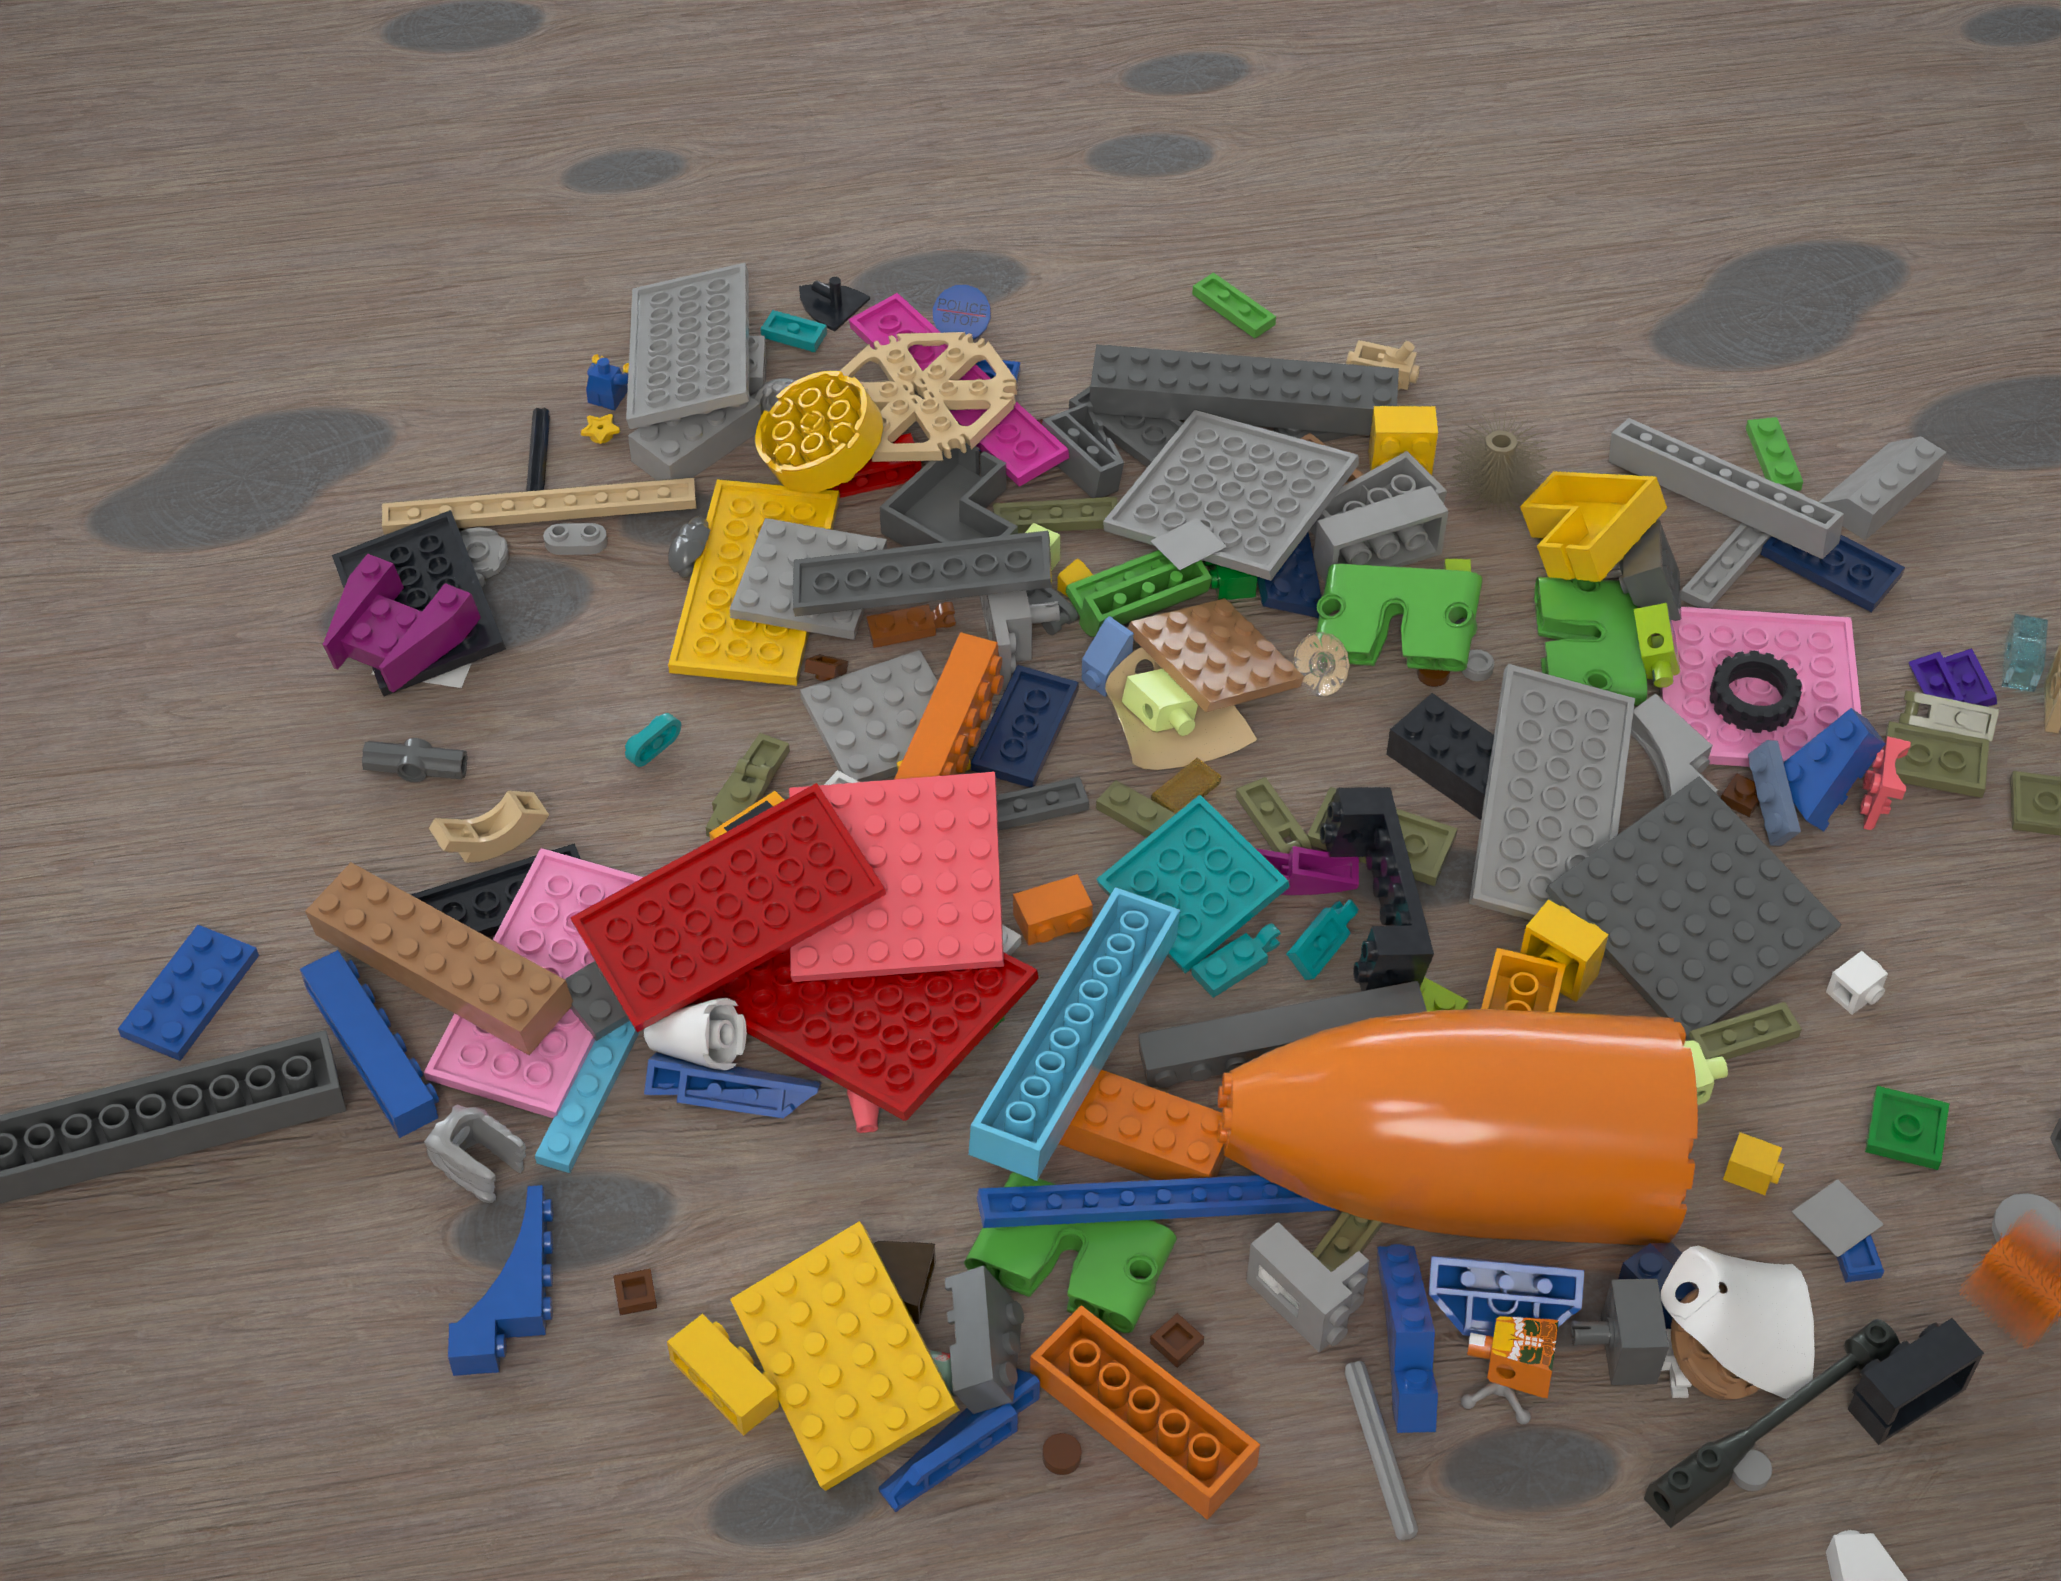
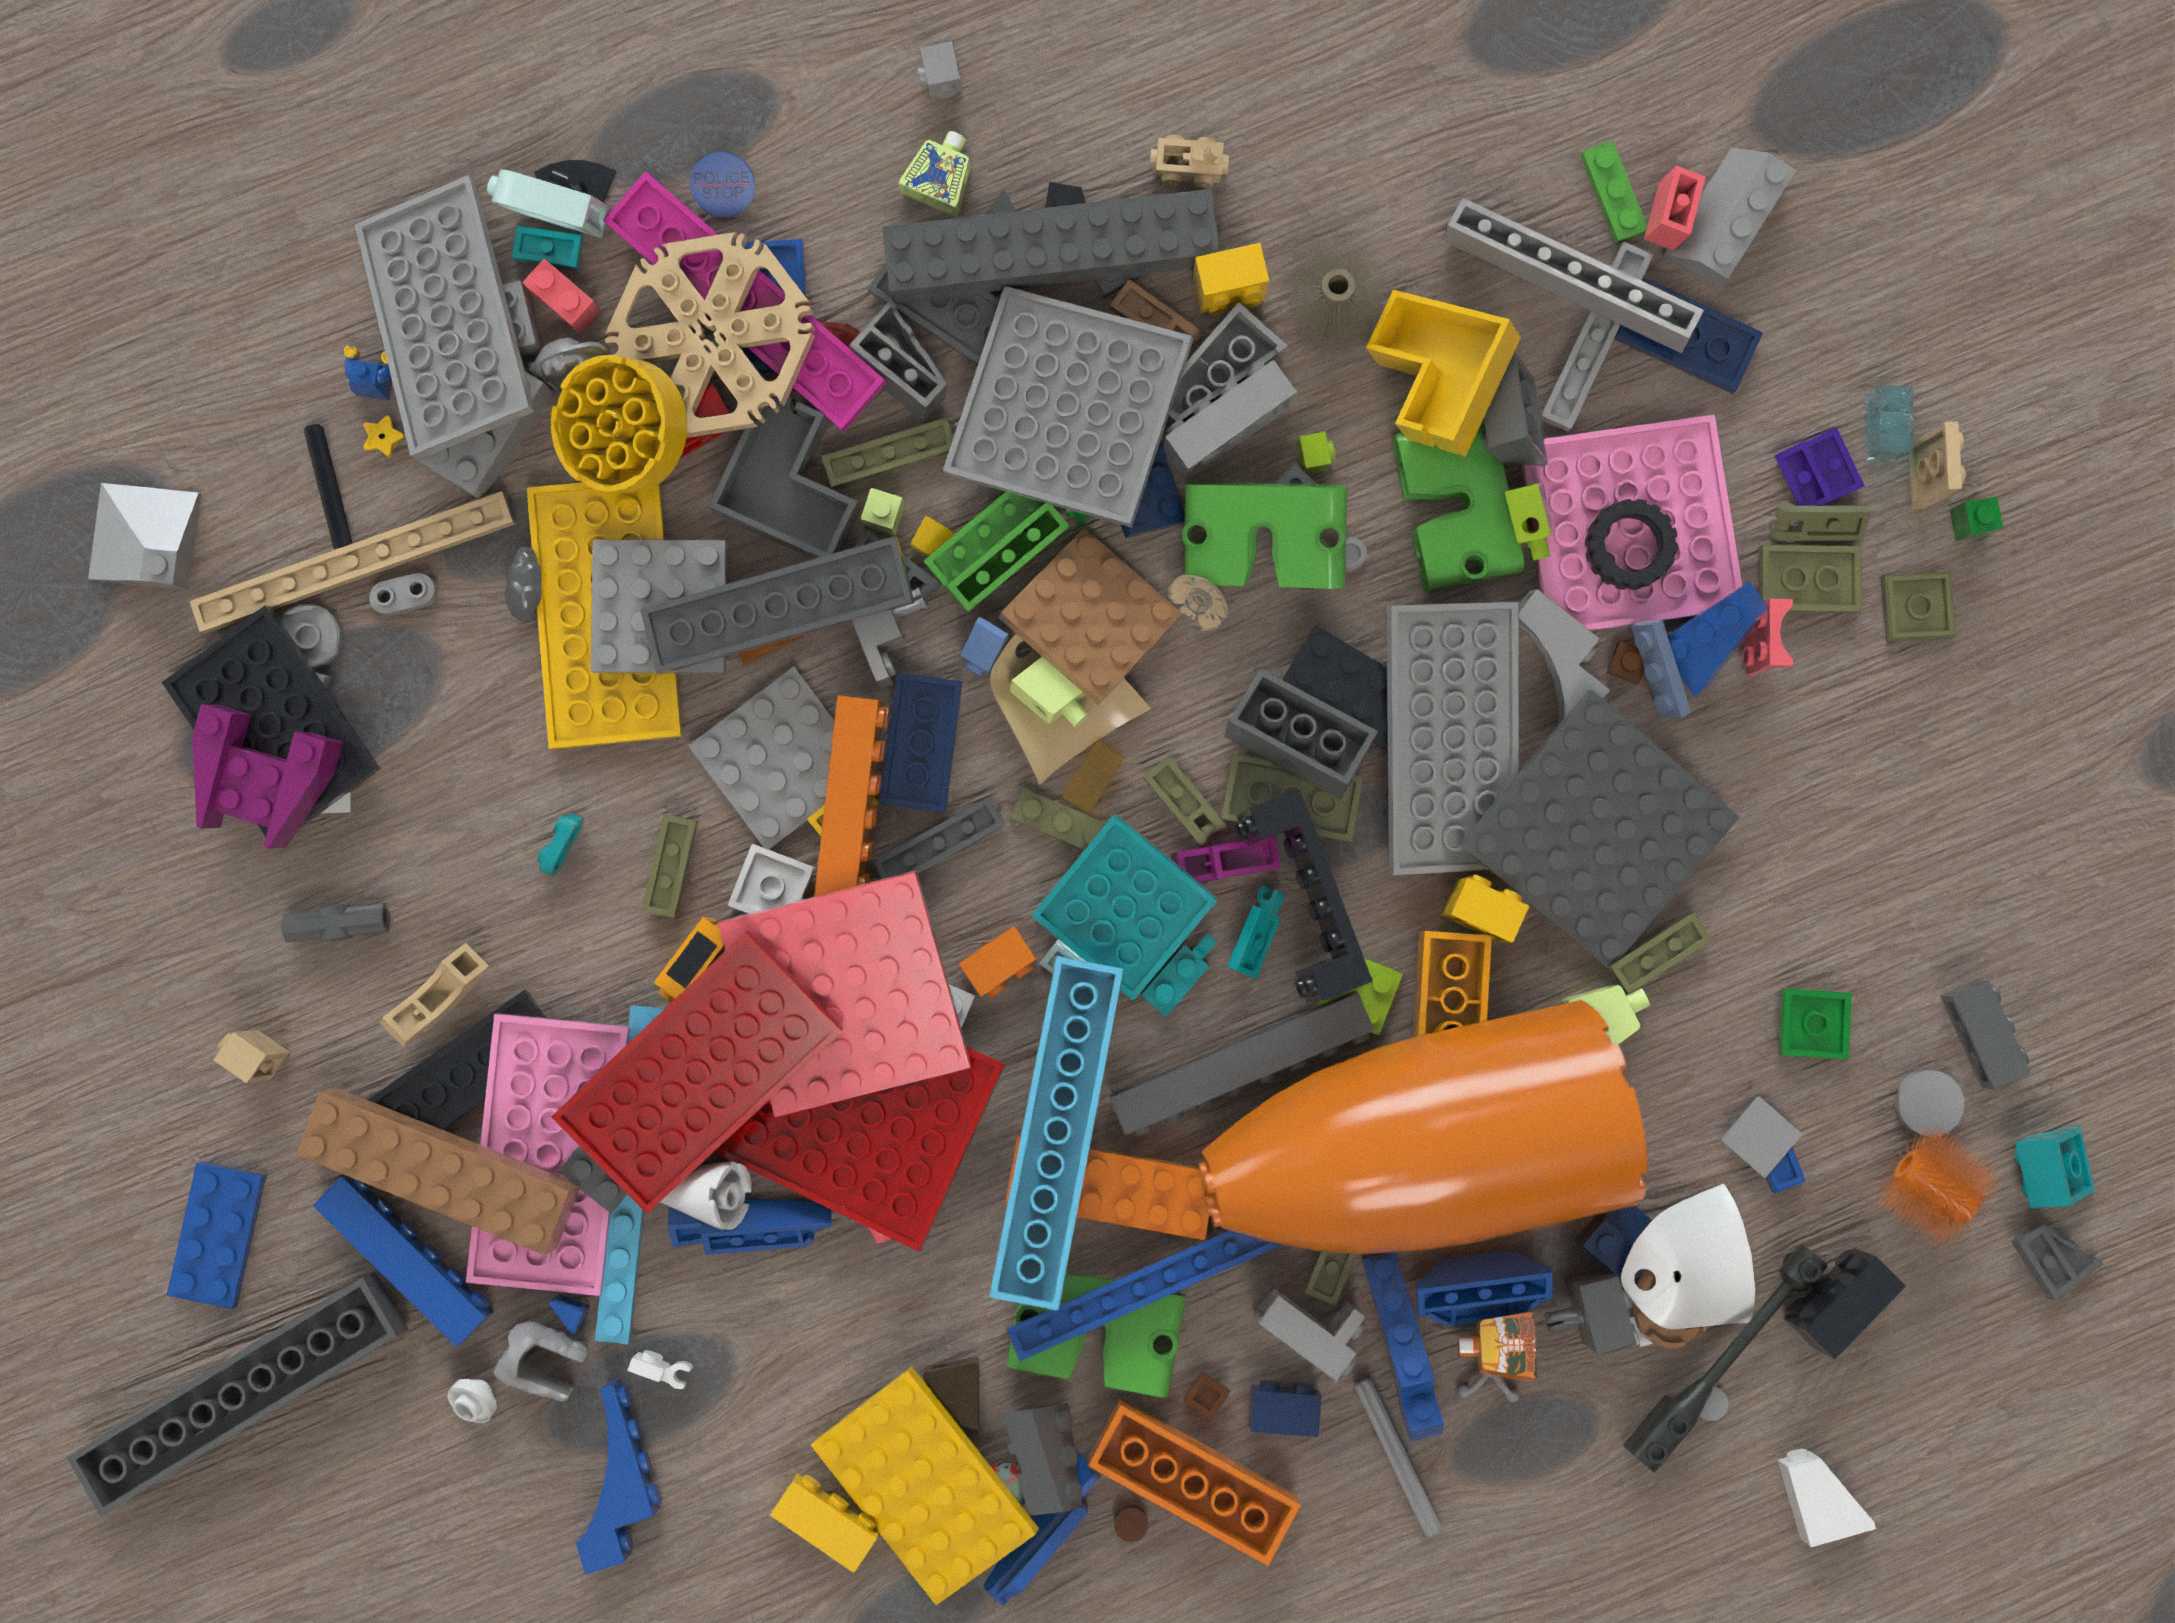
camera: 15 degrees left, 35 degrees up
reddish brown plate [613,1268,657,1316] -> none
olive plate [705,758,774,837] -> none
reddish brown plate [804,654,848,681] -> none
light grey sticker [1151,518,1226,570] -> none
bright green plate [1192,272,1276,338] -> none
yellow brick [1723,1132,1785,1195] -> none
white brick [1826,951,1888,1015] -> none
none -> light grey slope [88,483,201,590]
none -> tan brick [213,1030,290,1083]
none -> white plate [447,1379,497,1423]
none -> light aqua window [487,169,610,238]
none -> coral brick [522,259,602,336]
none -> blue slope [550,1295,590,1335]
none -> white plate [627,1350,693,1389]
none -> torso [899,131,971,218]
none -> light grey brick [917,41,962,99]
none -> dark grey brick [1224,668,1378,799]
none -> dark blue brick [1249,1380,1322,1437]
none -> coral brick [1644,165,1706,250]

